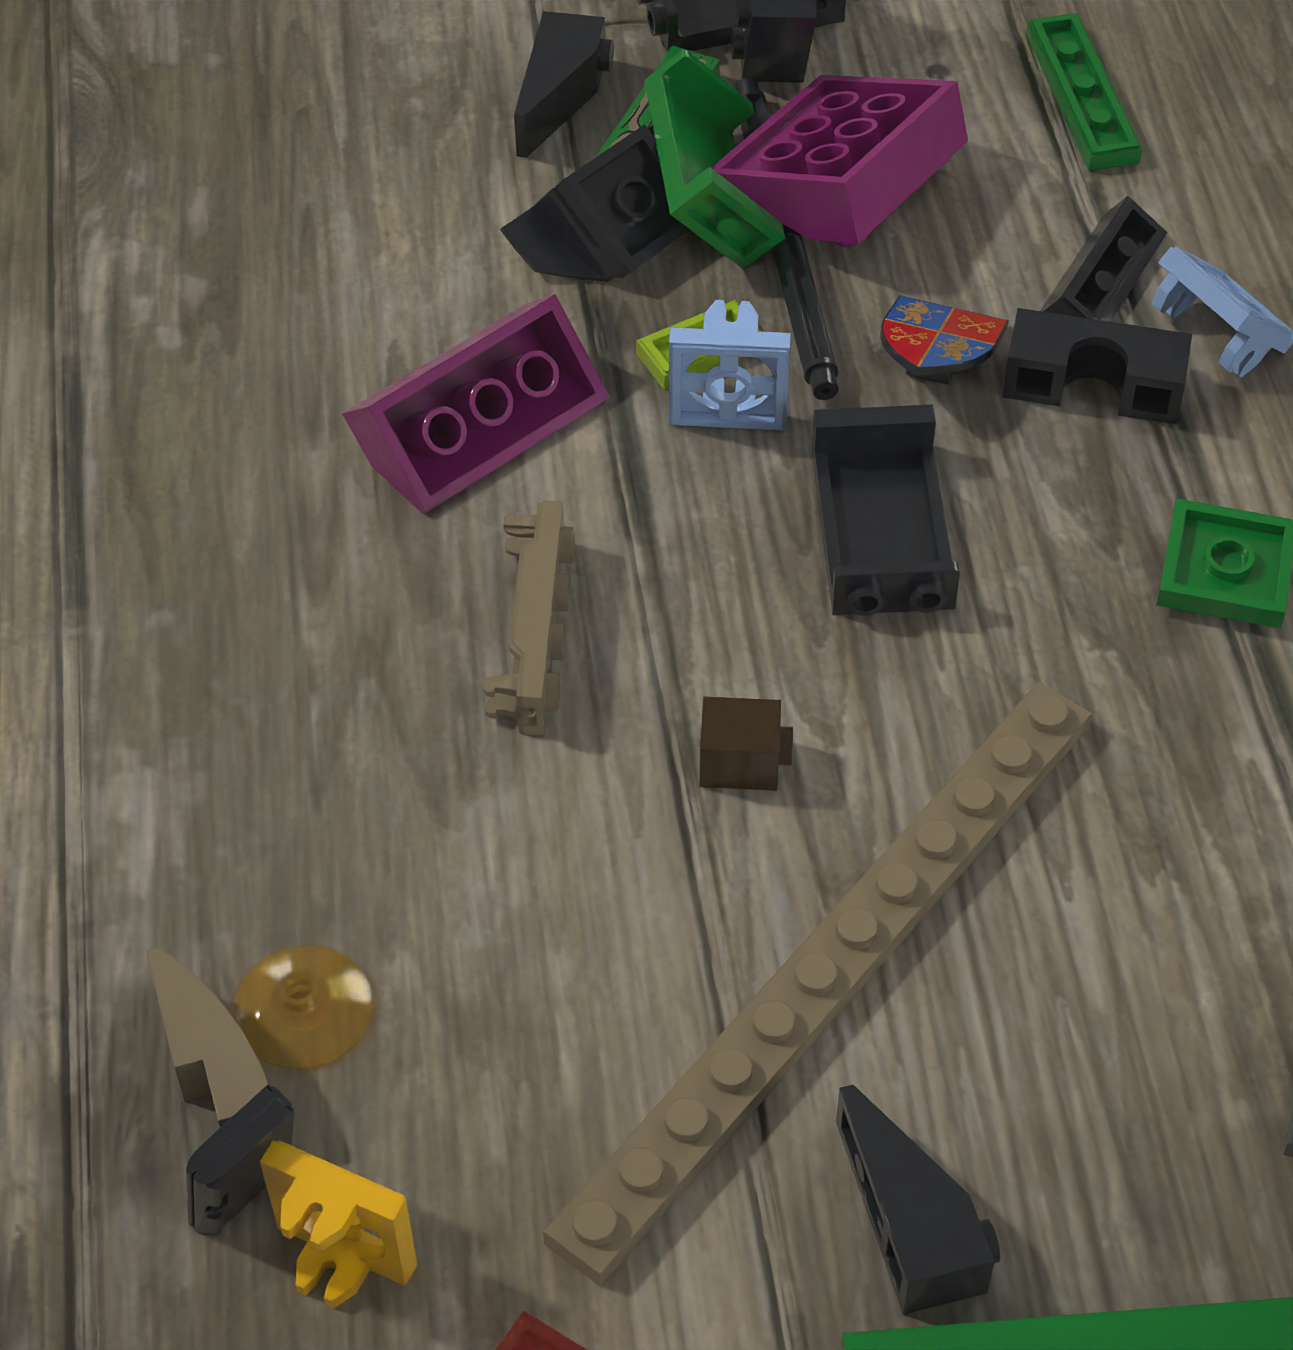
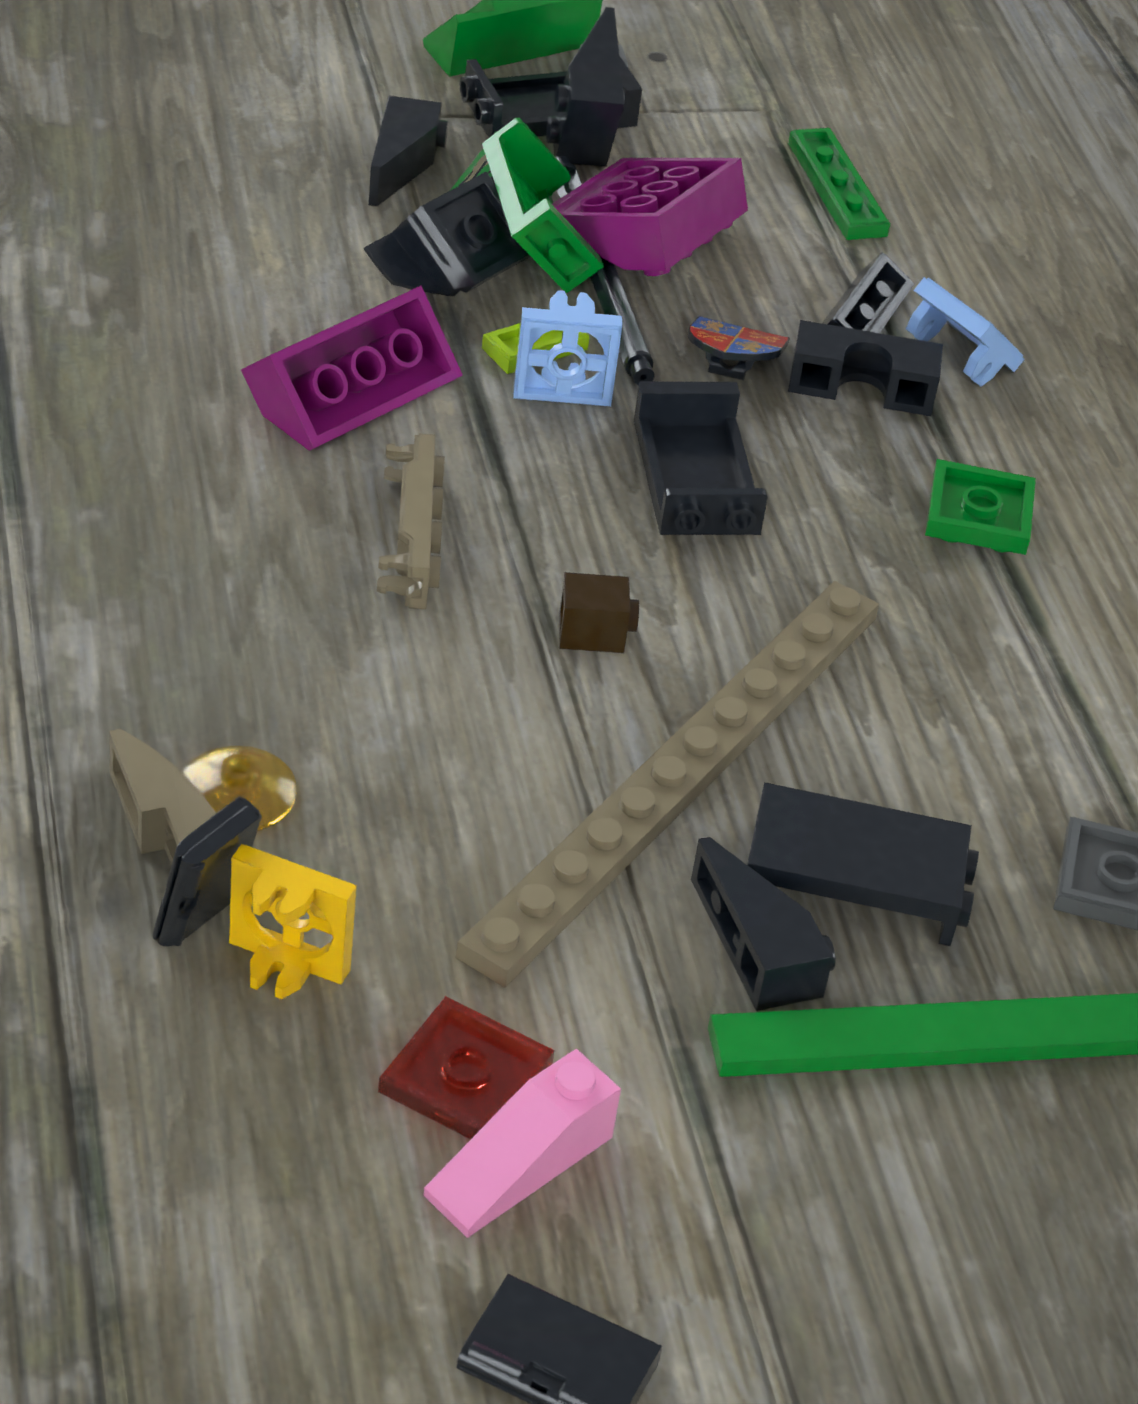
camera: 10 degrees left, 10 degrees down
none -> black panel [747,782,979,946]

